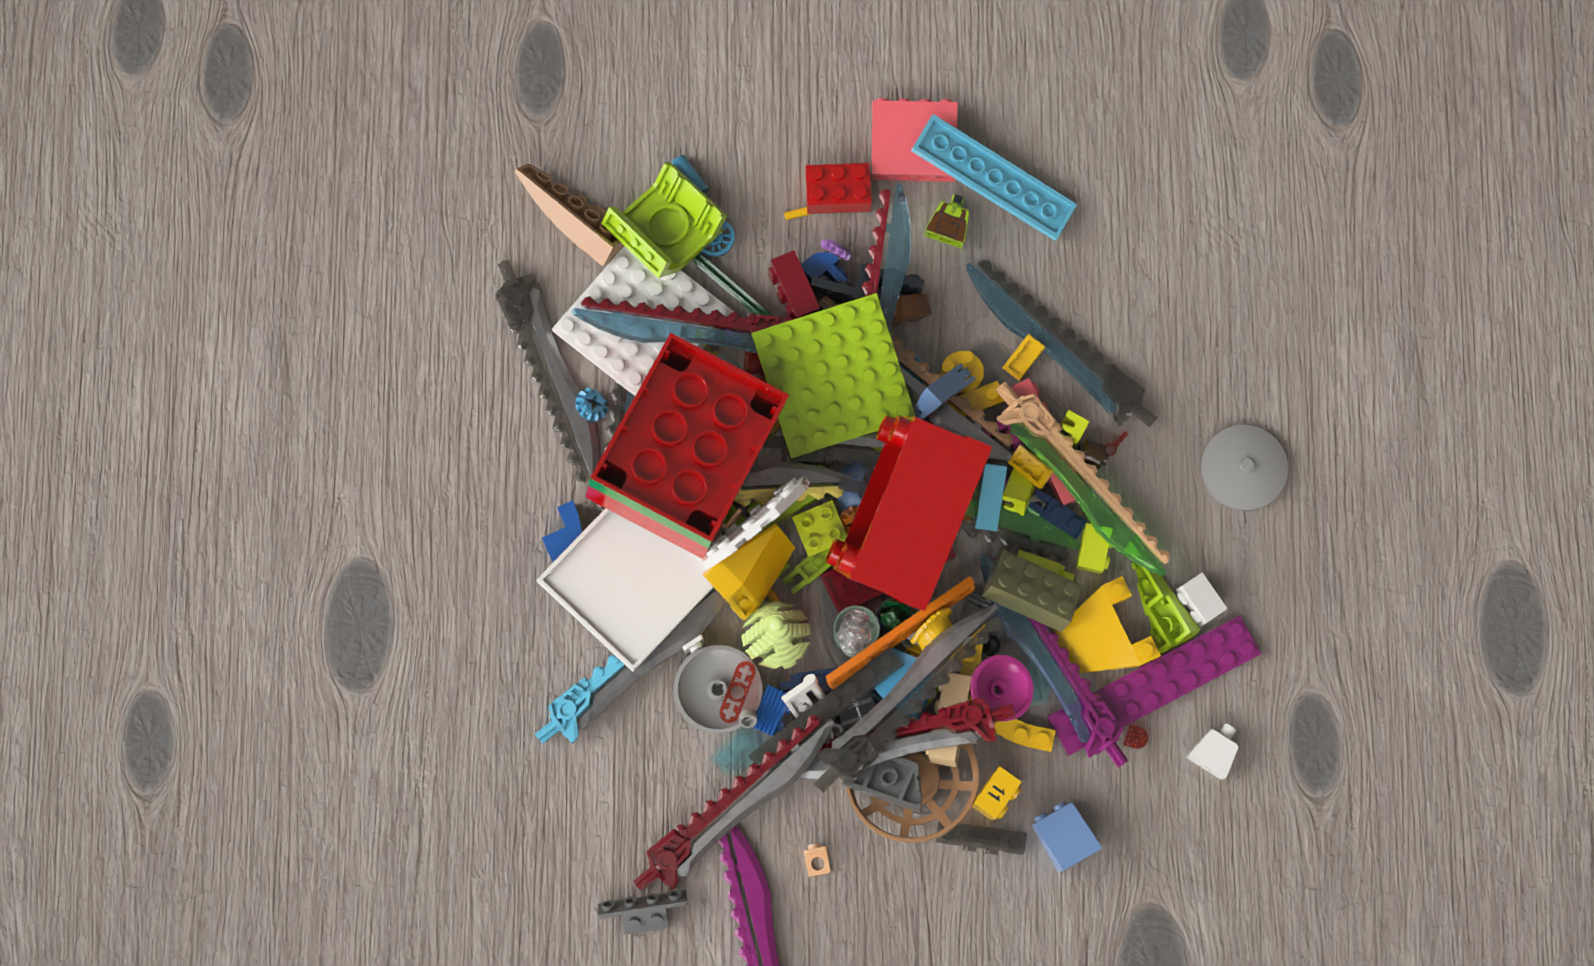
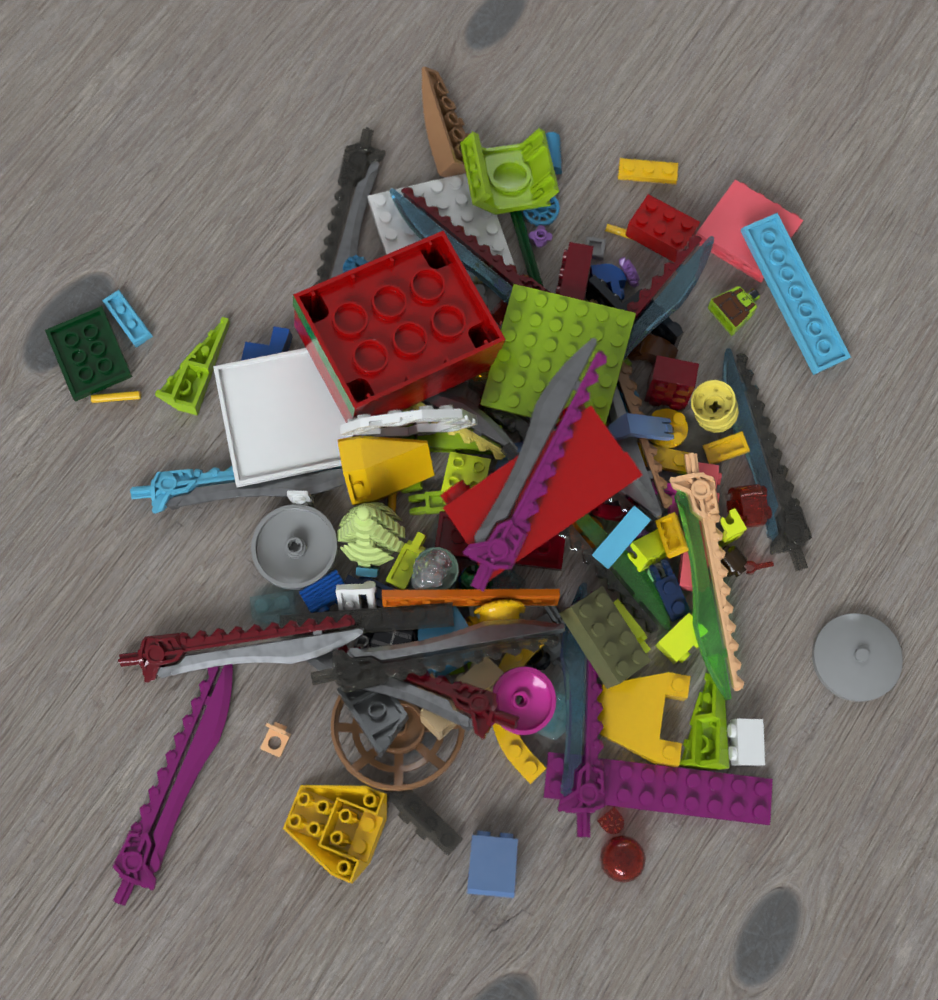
camera: 40 degrees right, 5 degrees down
dark grey bracket [598,890,688,935] -> none
clear red beam [719,661,756,724] -> none
light grey hinge [739,708,757,728] -> none
yellow brick [972,766,1022,821] -> none
white torso [1186,723,1239,780] -> none
none -> dark green plate [45,306,133,402]
none -> yellow piece [91,391,141,403]
none -> medium azure tile [102,290,153,348]
none -> lime wedge [155,317,230,416]
none -> yellow wedge [283,785,387,884]
none -> medium azure tile [356,566,380,578]
none -> neon yellow hinge [385,532,427,590]
none -> piece [463,338,607,592]
none -> medium lavender plate [529,225,552,248]
none -> light grey tile [585,237,606,260]
none -> clear red cylinder [599,835,646,883]
none -> yellow plate [618,158,678,184]
none -> dark red brick [644,355,699,410]
none -> light yellow wheel [691,380,739,433]
none -> clear red brick [726,484,772,528]

